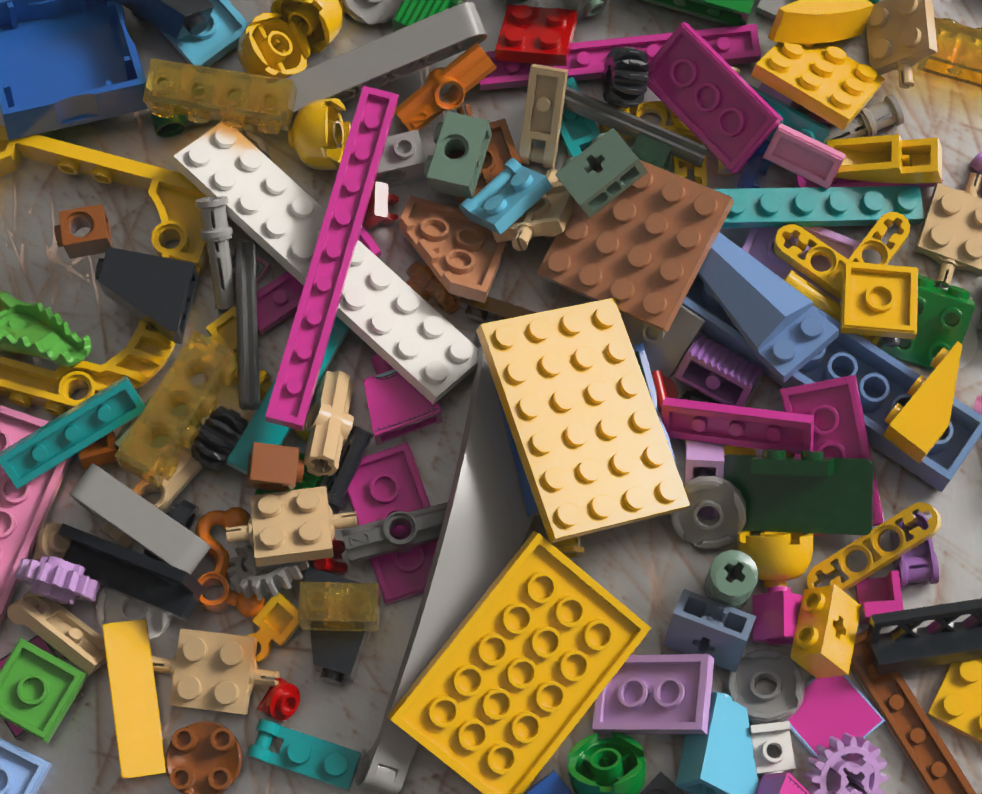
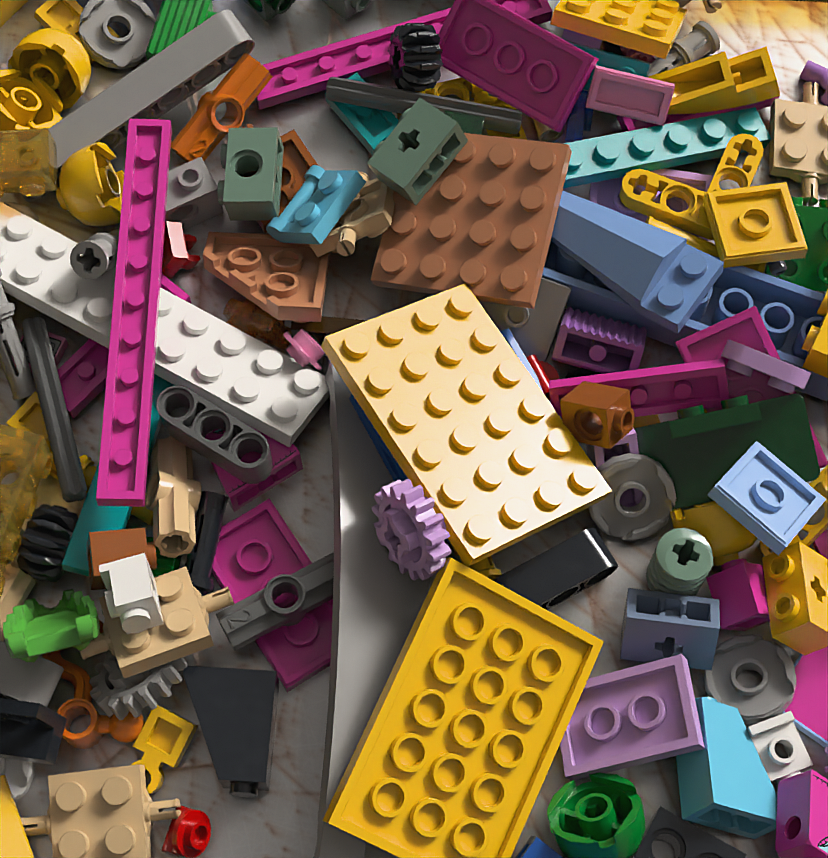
camera: 15 degrees left, 5 degrees down
clear yellow brick [298,582,381,632] -> none
red plate [312,537,348,575] -> none
red plate [495,5,577,66] -> none
tan plate [519,64,568,169] -> none
none -> bright green animal [3,589,100,663]
none -> light grey pin [70,227,120,279]
none -> white brick [99,553,164,634]
none -> dark grey beam [156,386,273,484]
none -> bright pink plate [283,329,325,371]
none -> lavender gear [372,479,451,581]
none -> black beam [493,528,619,610]
none -> dark orange brick [560,381,634,449]
none -> light blue tile [708,441,826,555]
none -> lavender plate [721,339,811,394]

